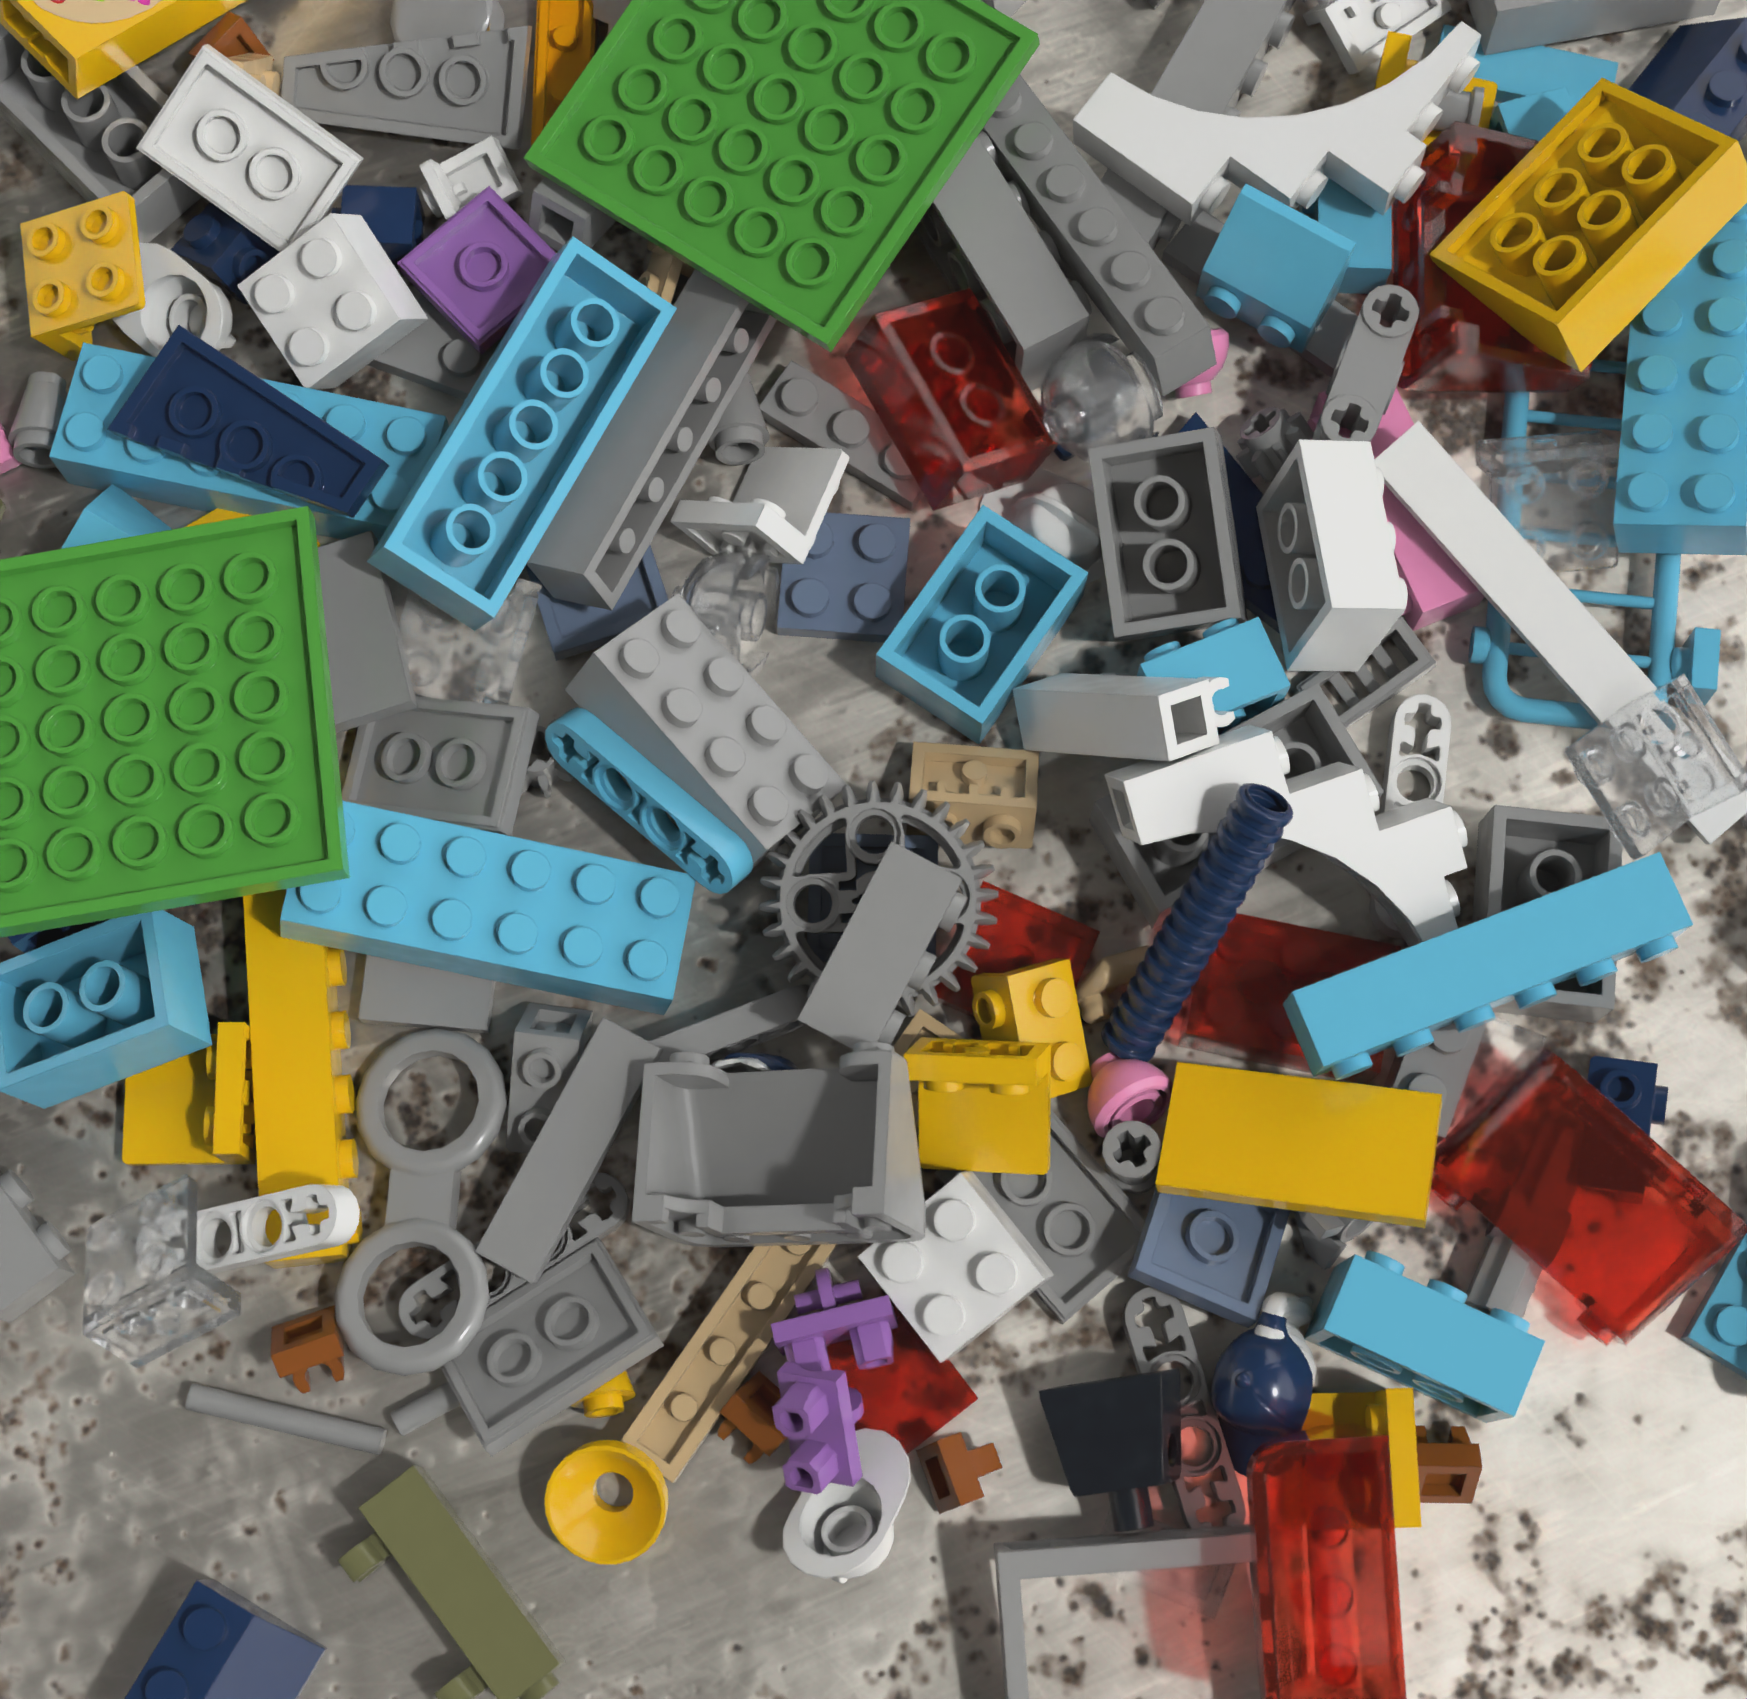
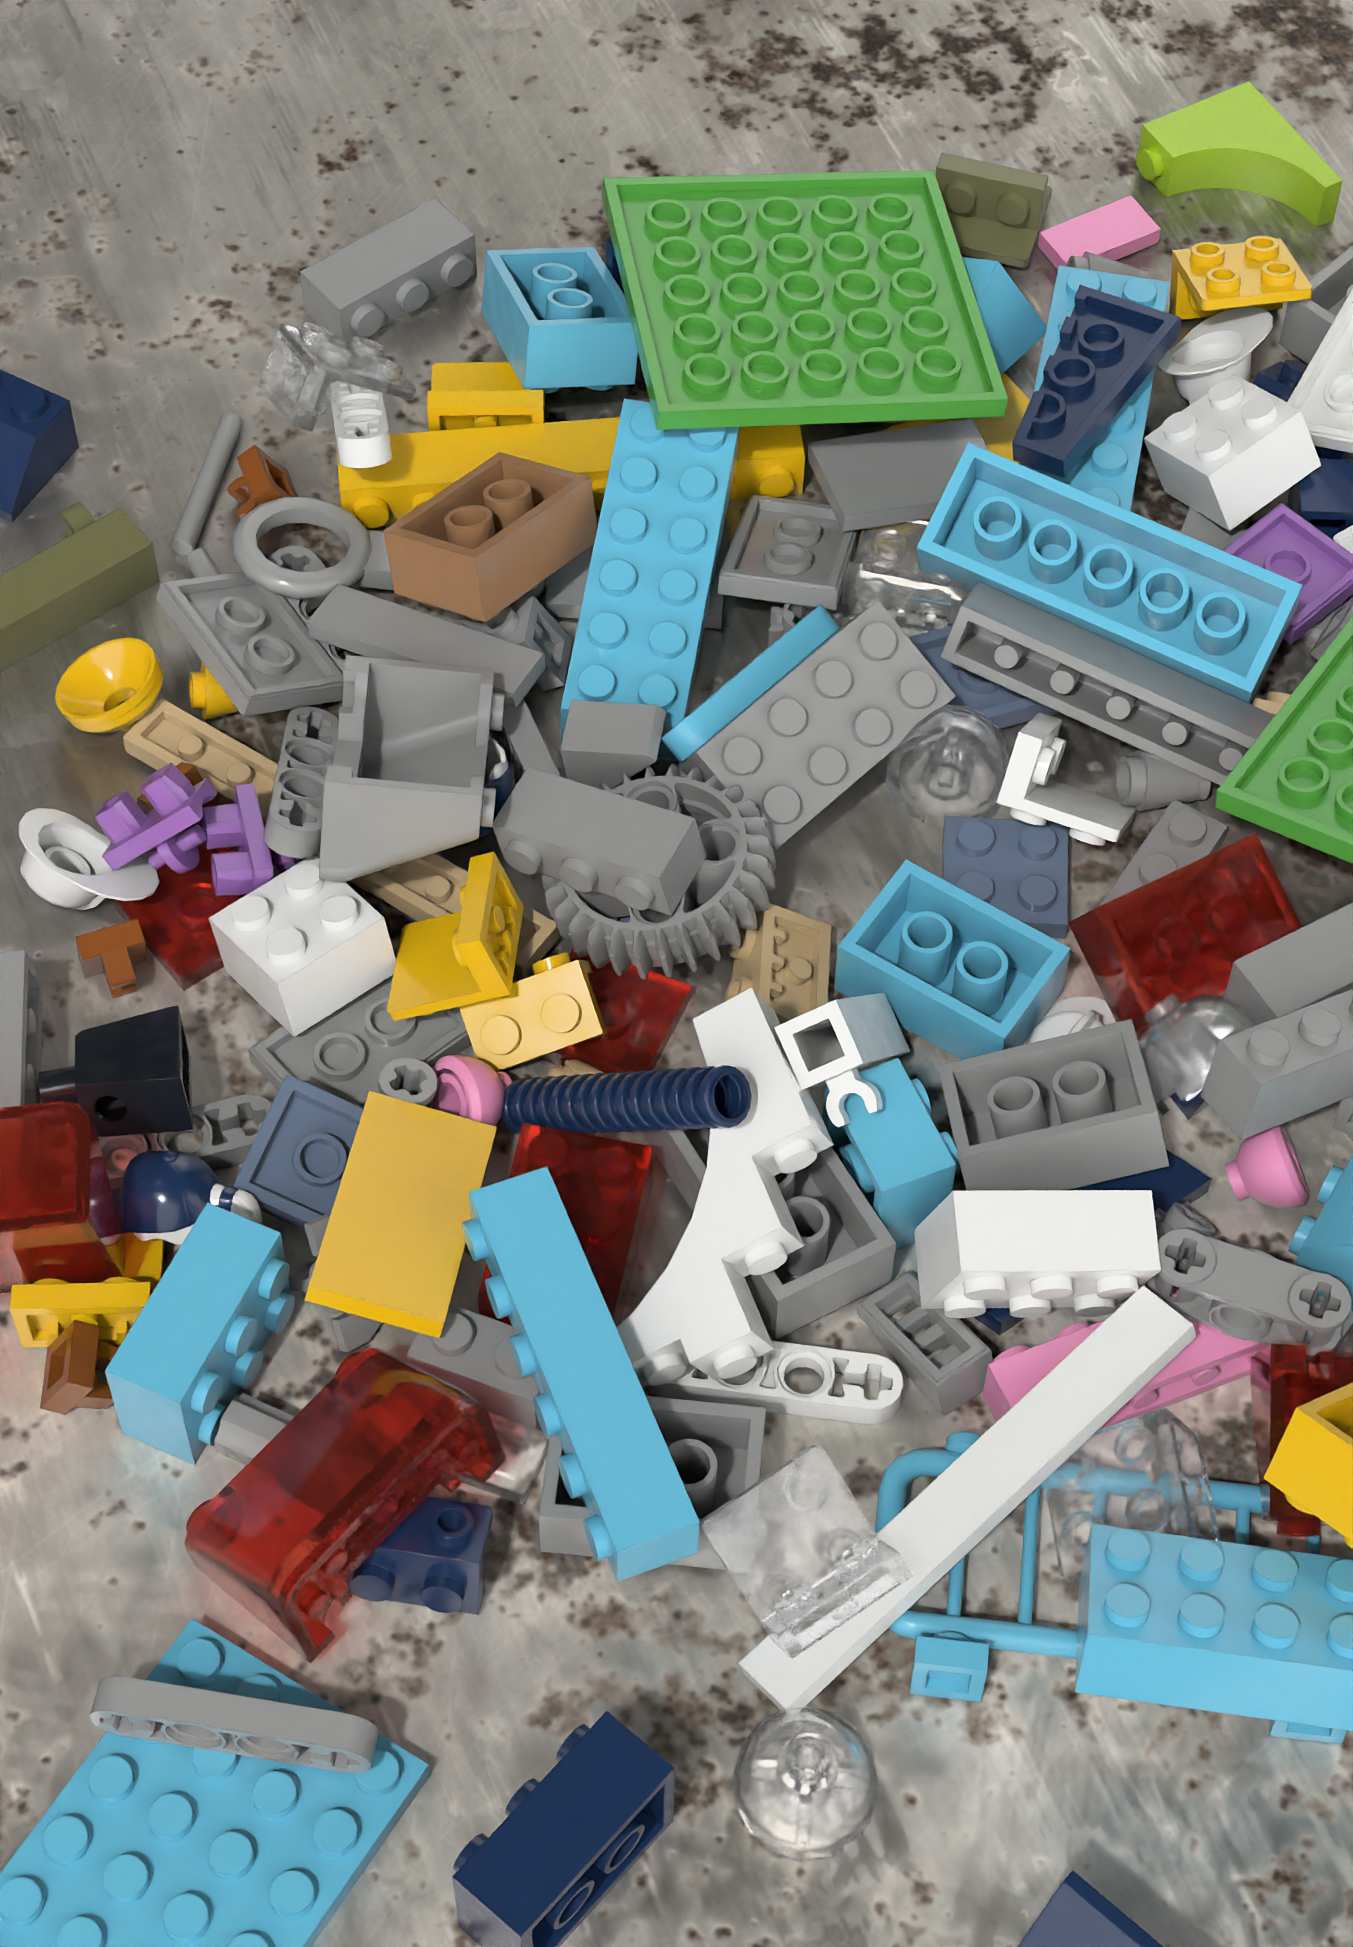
camera: 90 degrees right, 20 degrees down
none -> light grey beam [263,706,339,858]
none -> medium nougat brick [383,452,598,622]
none -> light grey slope [560,700,666,789]

